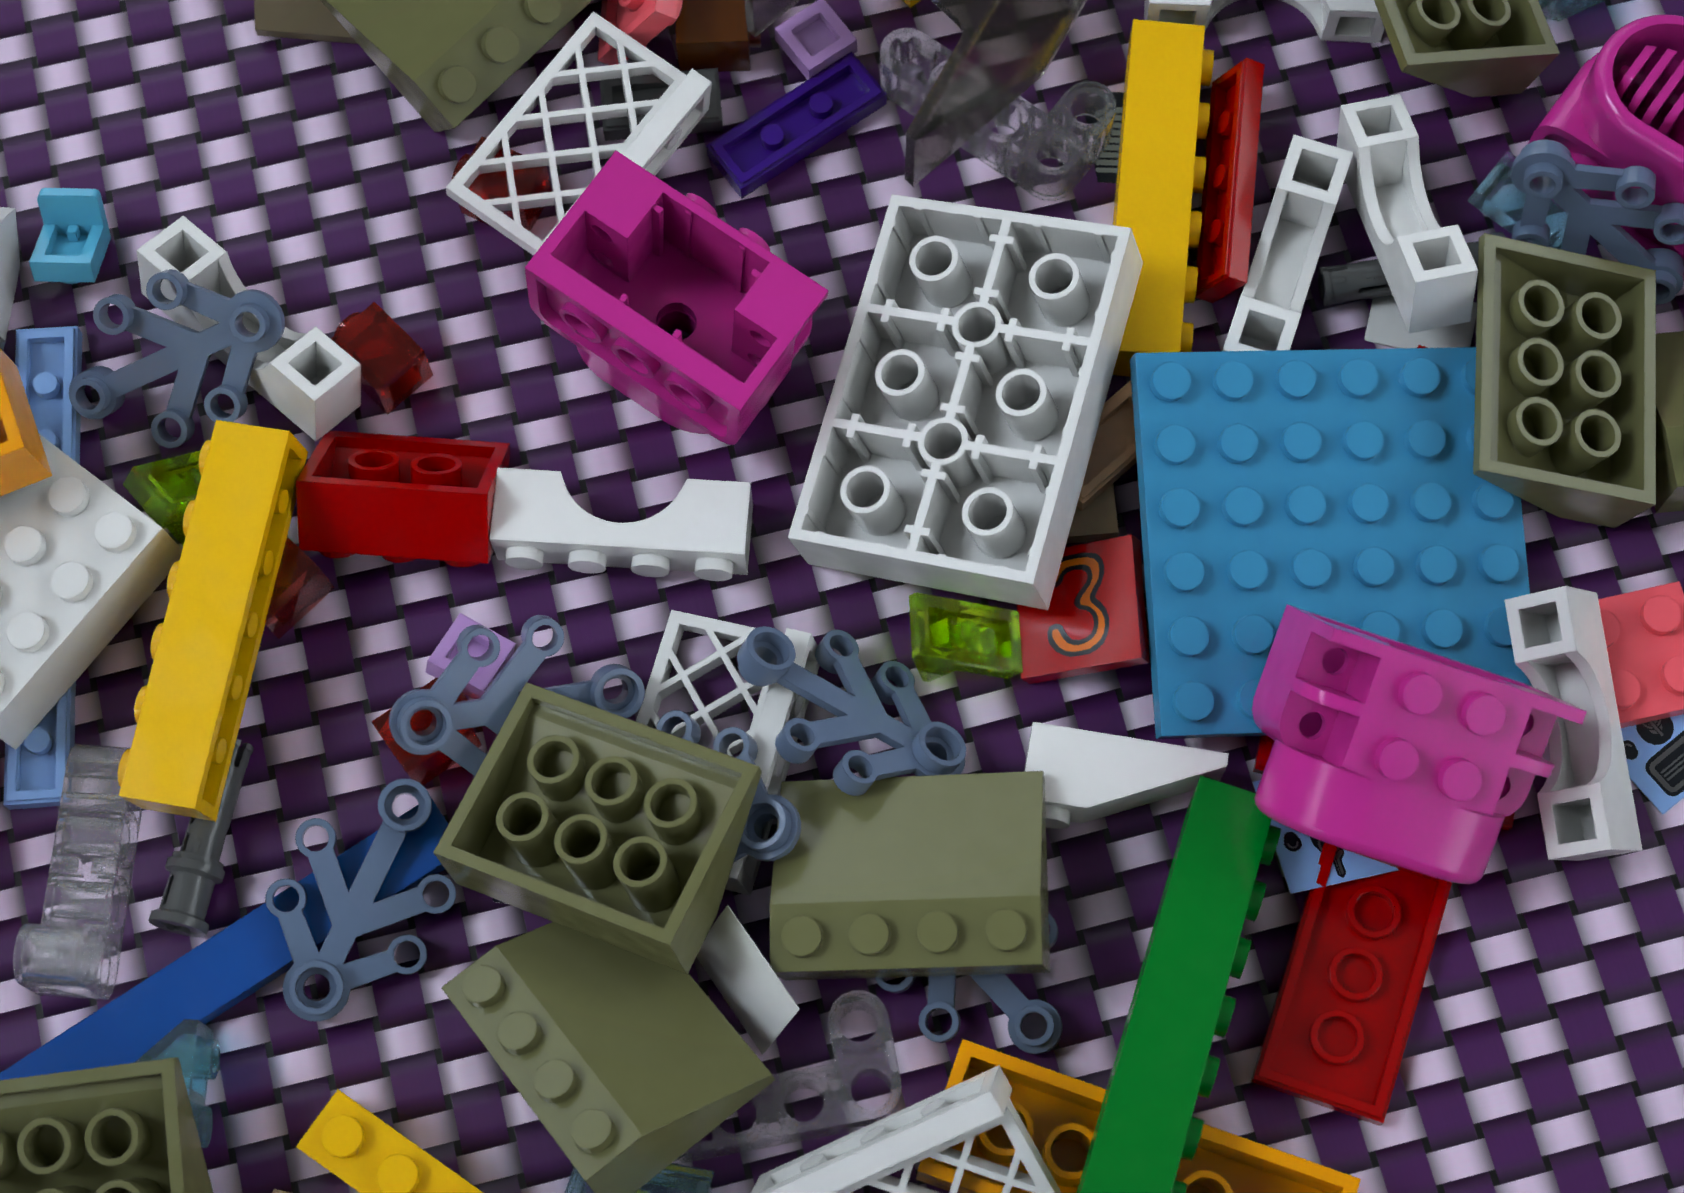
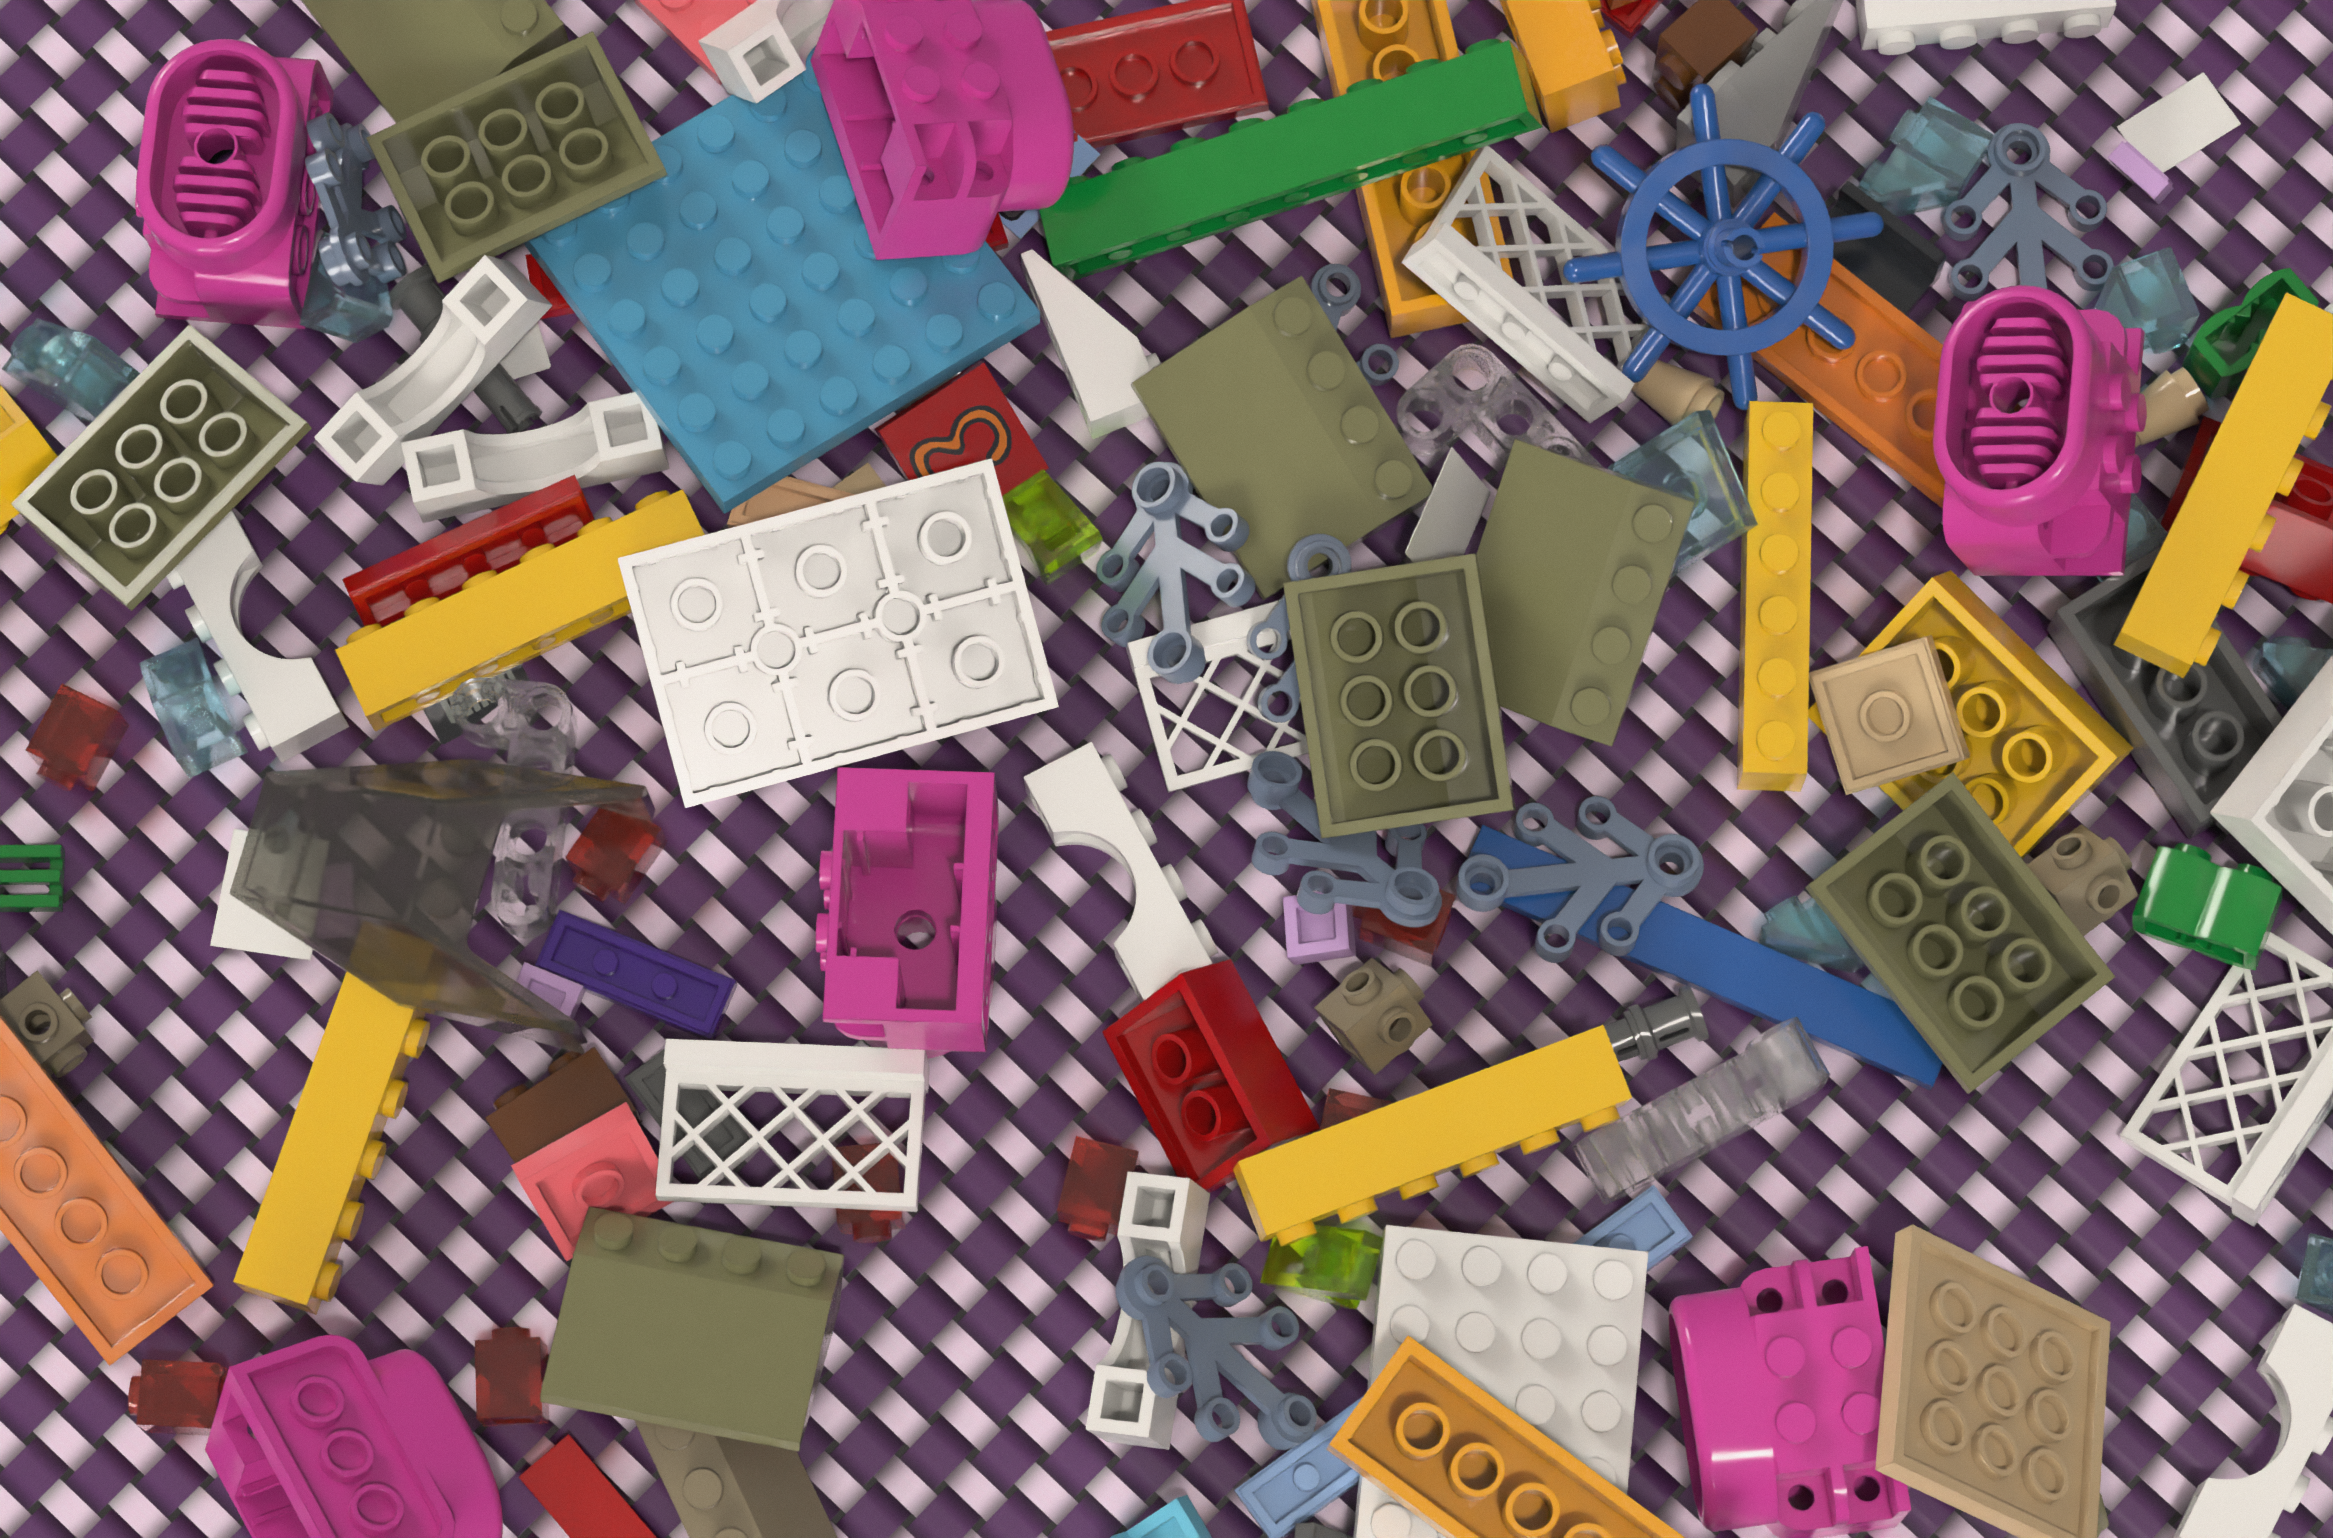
camera: 120 degrees left, 5 degrees up
none -> clear red brick [565,794,668,905]
none -> dark tan brick [1314,958,1433,1075]

